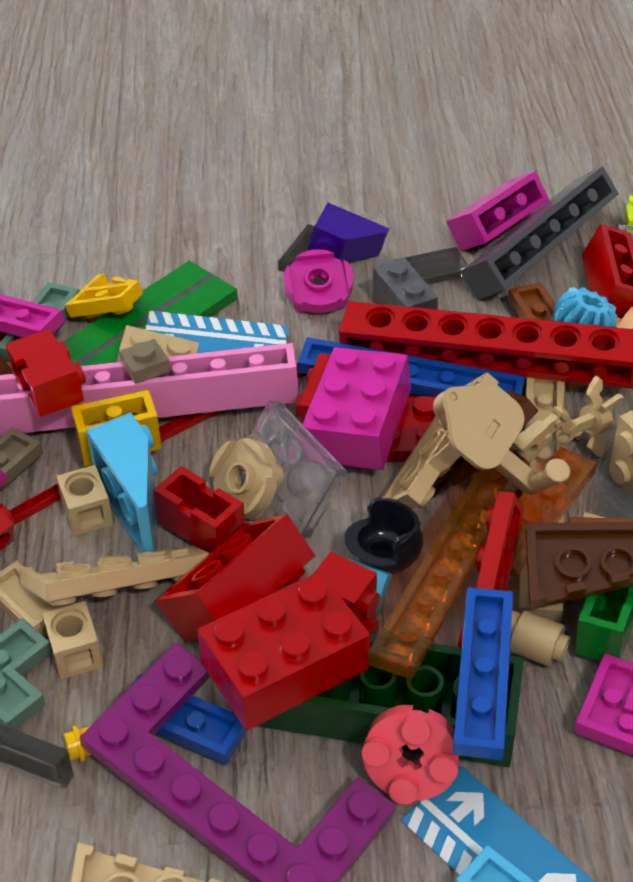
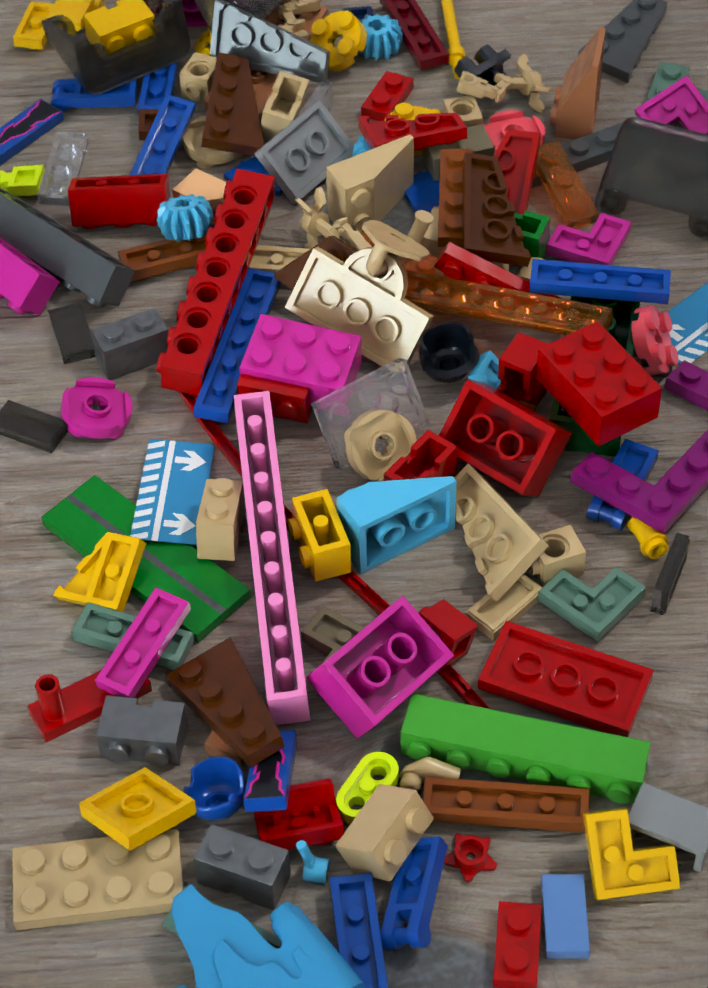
camera: 90 degrees left, 5 degrees up
red brick [5,329,86,417] -> none
tan brick [56,465,113,537] -> none
dark tan plate [119,339,171,384] -> none
dark purple slope [307,202,390,262] -> none

